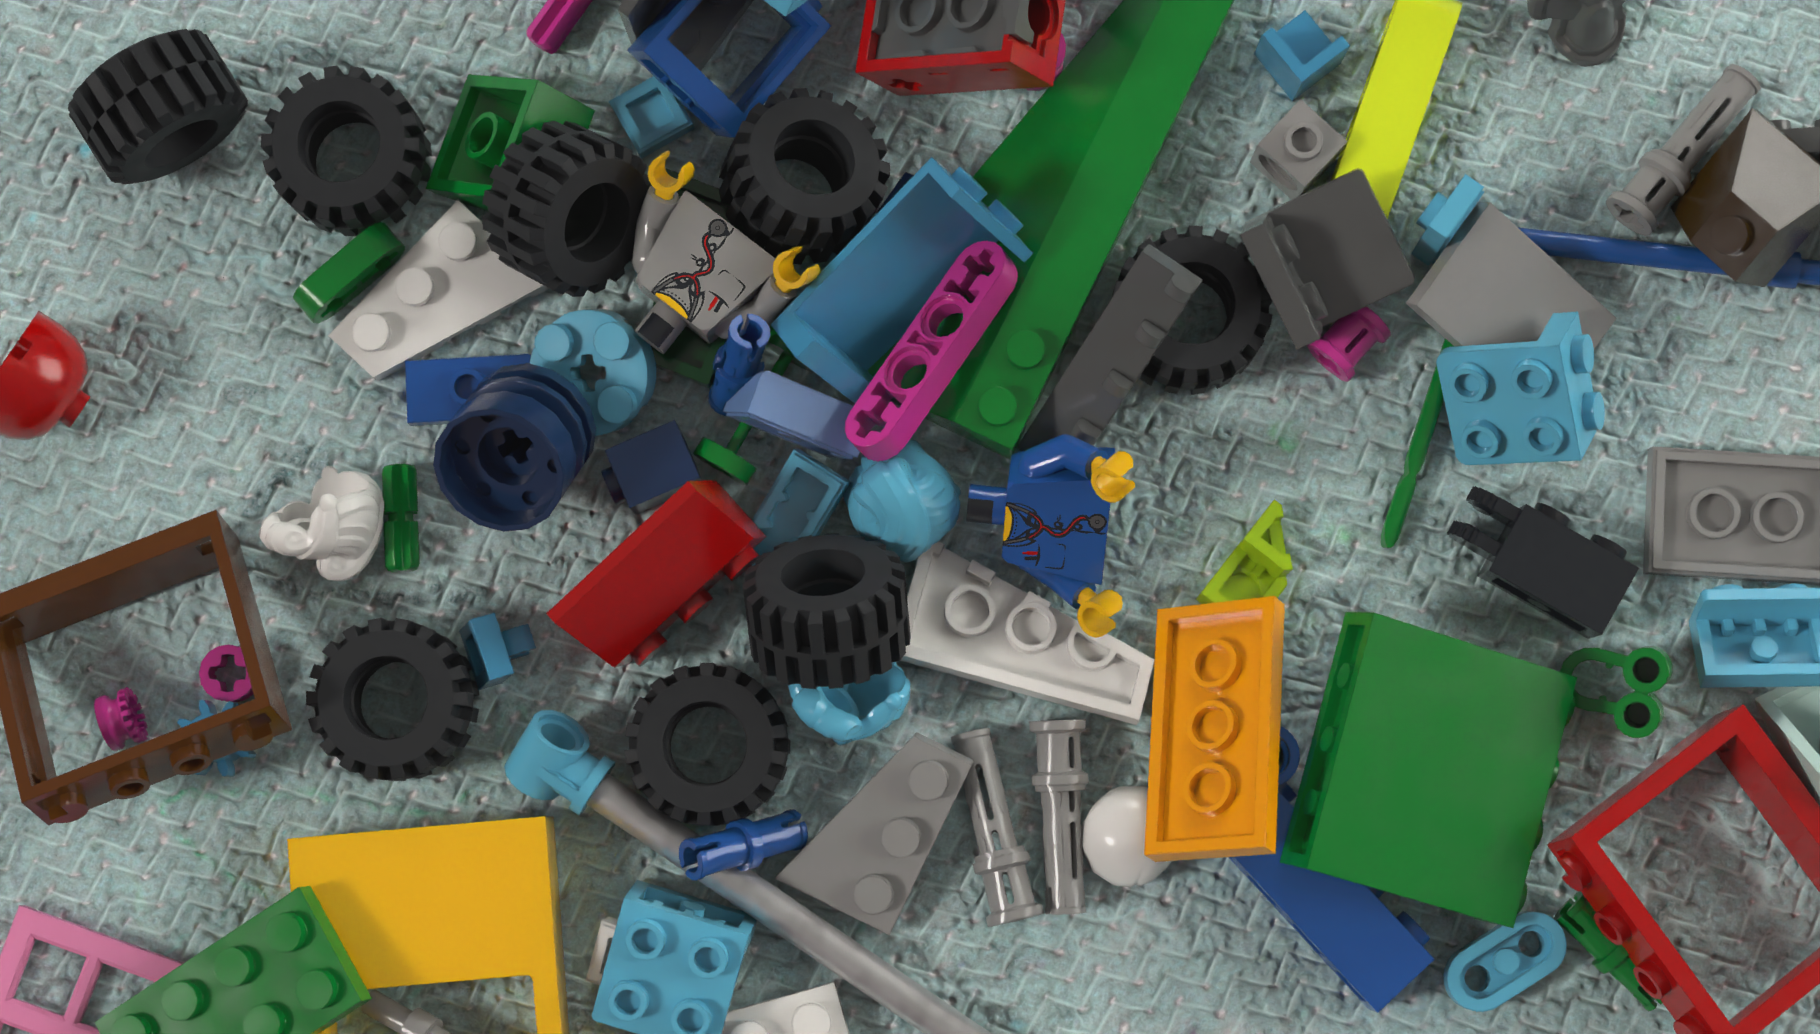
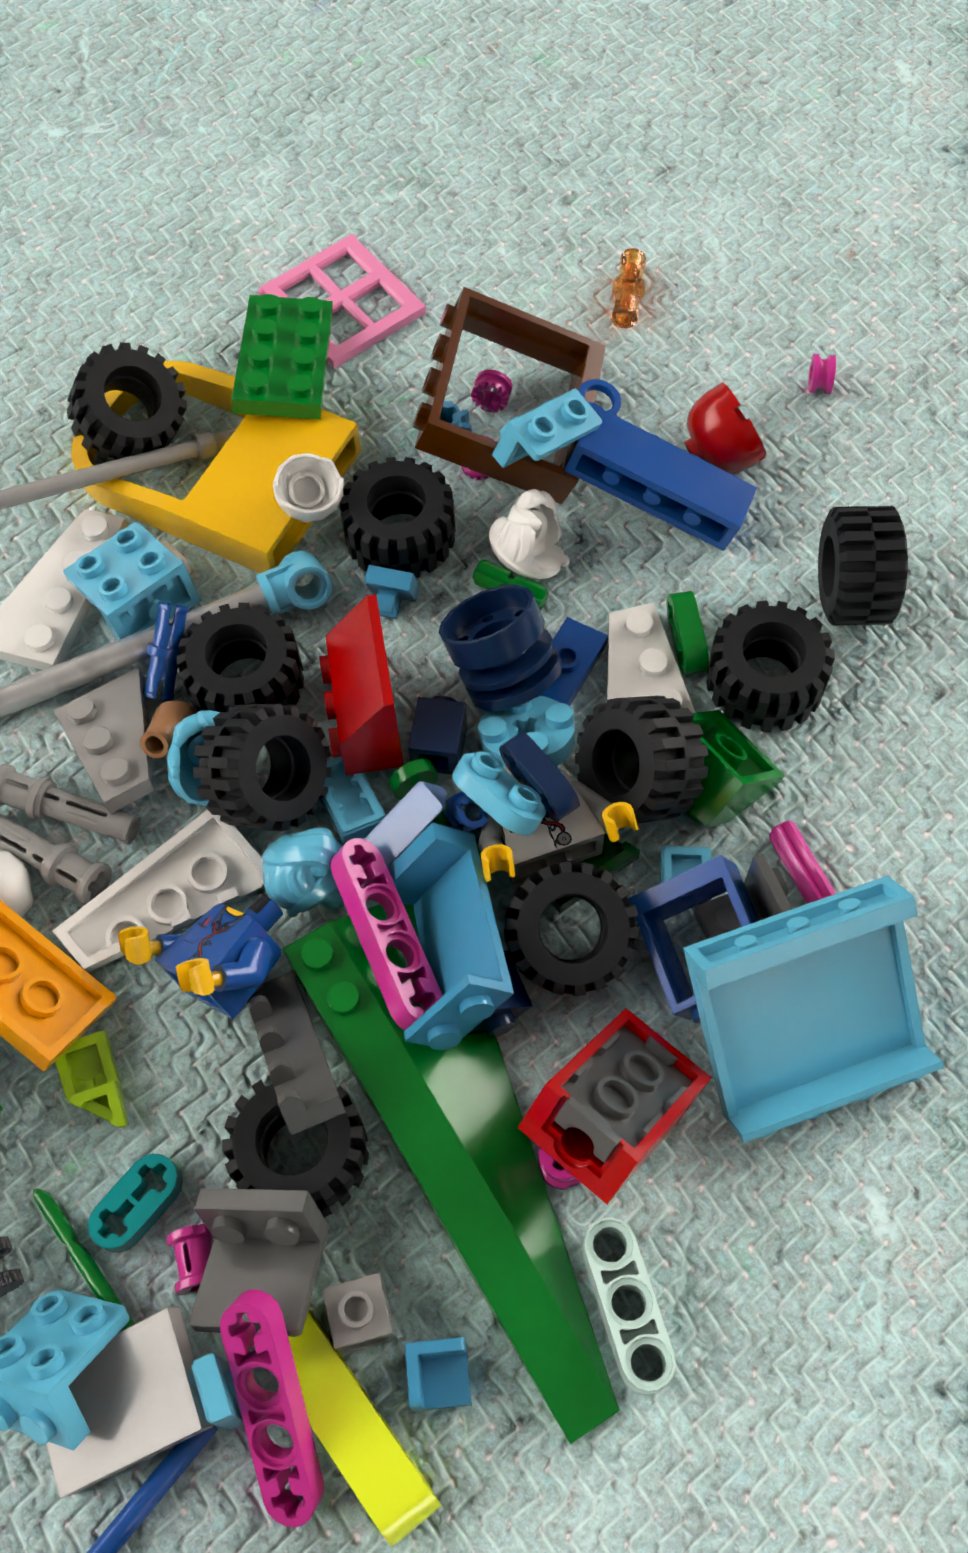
camera: 120 degrees right, 20 degrees down
none -> teal beam [88,1153,183,1253]
none -> medium nougat cone [140,700,197,759]
none -> dark pink beam [220,1289,325,1527]
none -> white hair [273,453,344,523]
none -> medium azure plate [452,751,546,835]
none -> medium azure bracket [492,388,602,468]
none -> dark blue beam [499,732,580,822]
none -> blue hinge [564,379,757,551]

